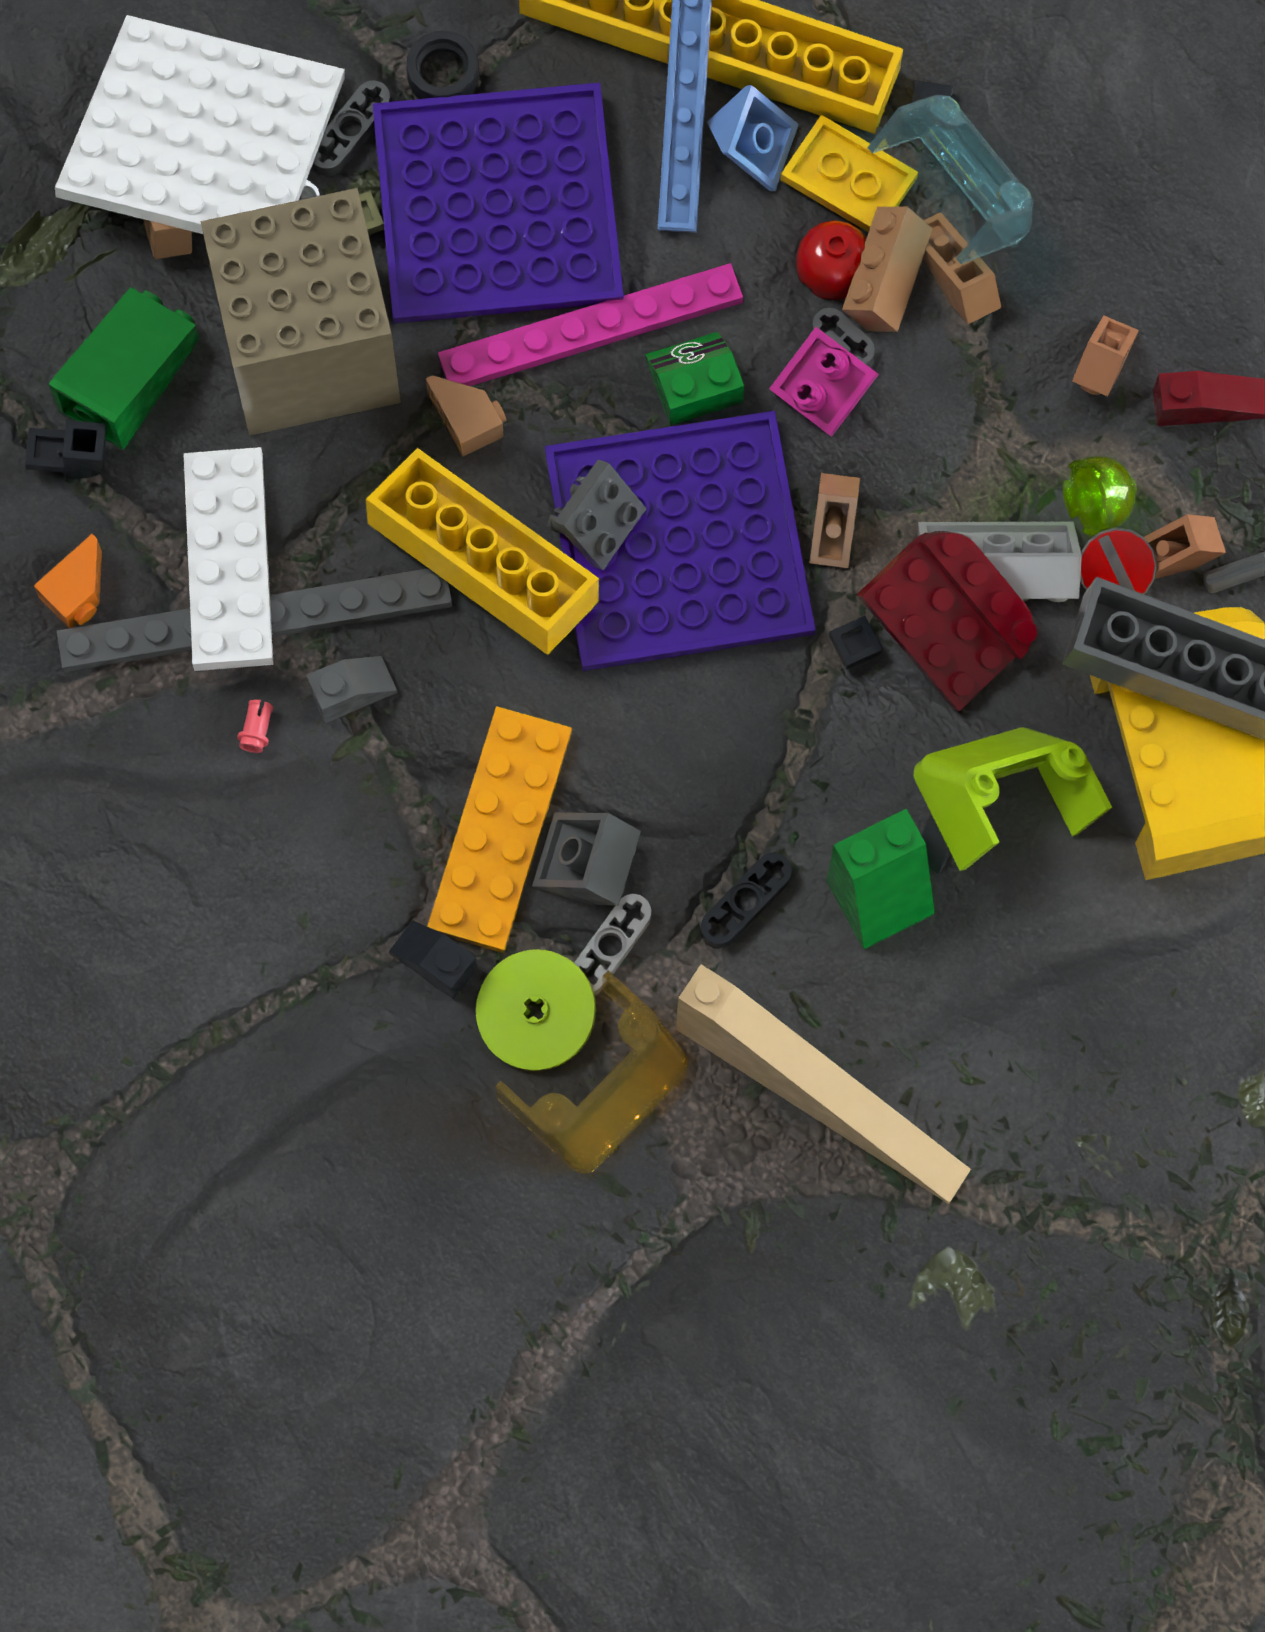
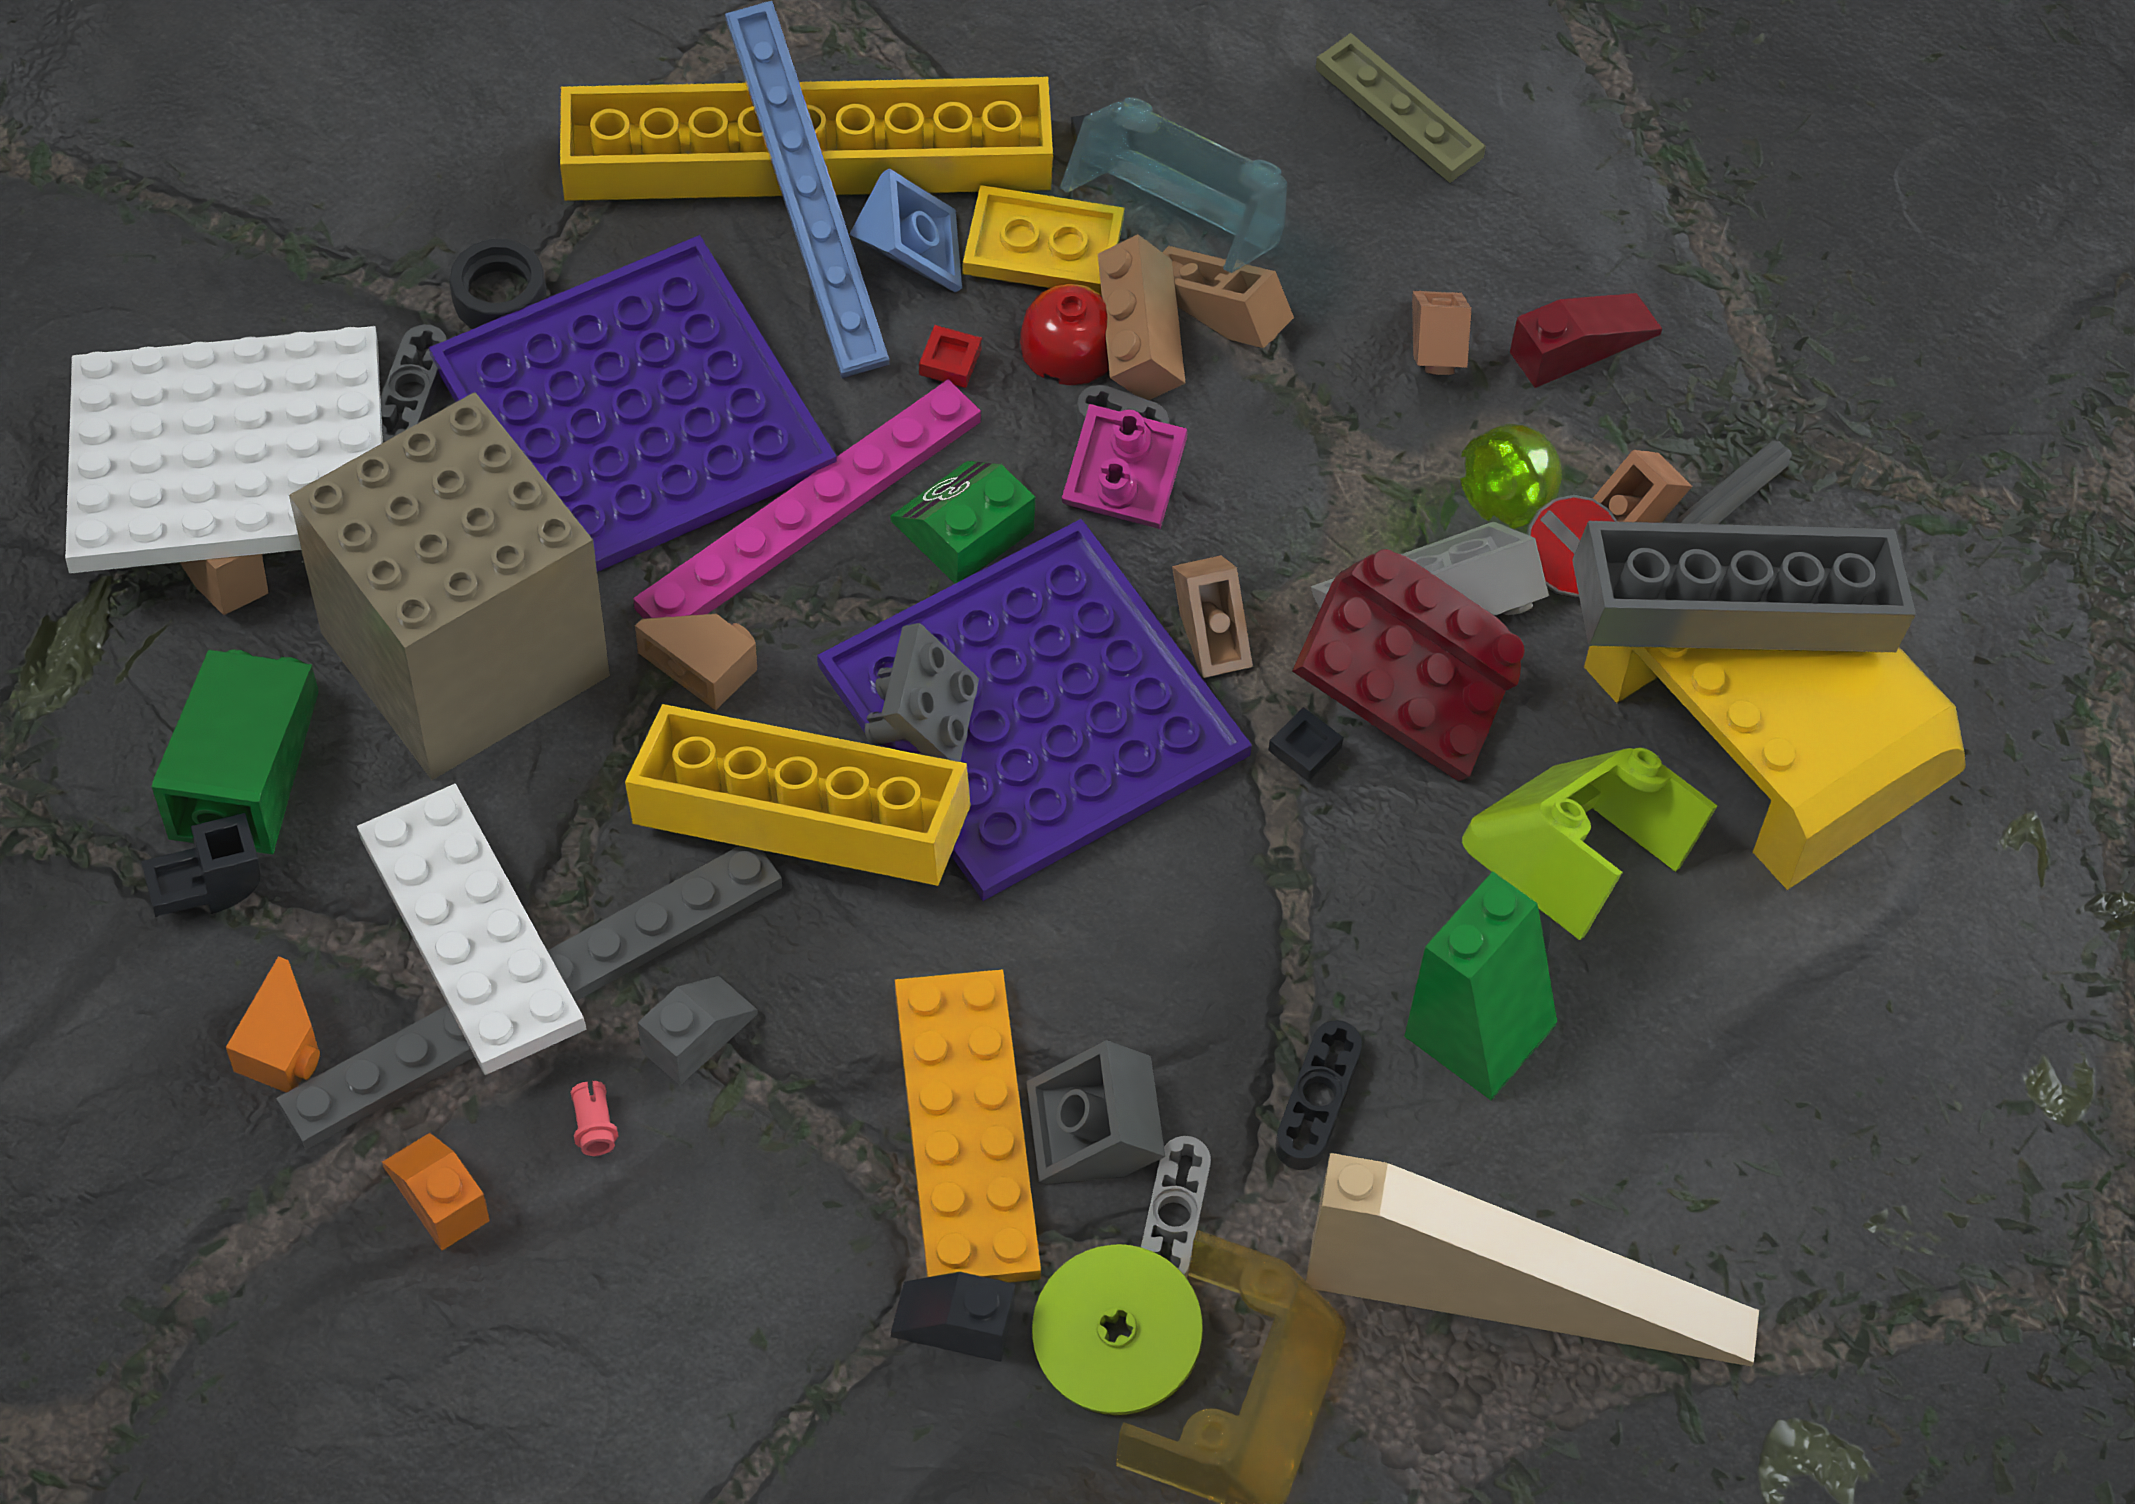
camera: 25 degrees left, 15 degrees down
none -> orange slope [382,1133,490,1251]
none -> red plate [919,325,982,388]
none -> olive plate [1315,33,1486,183]

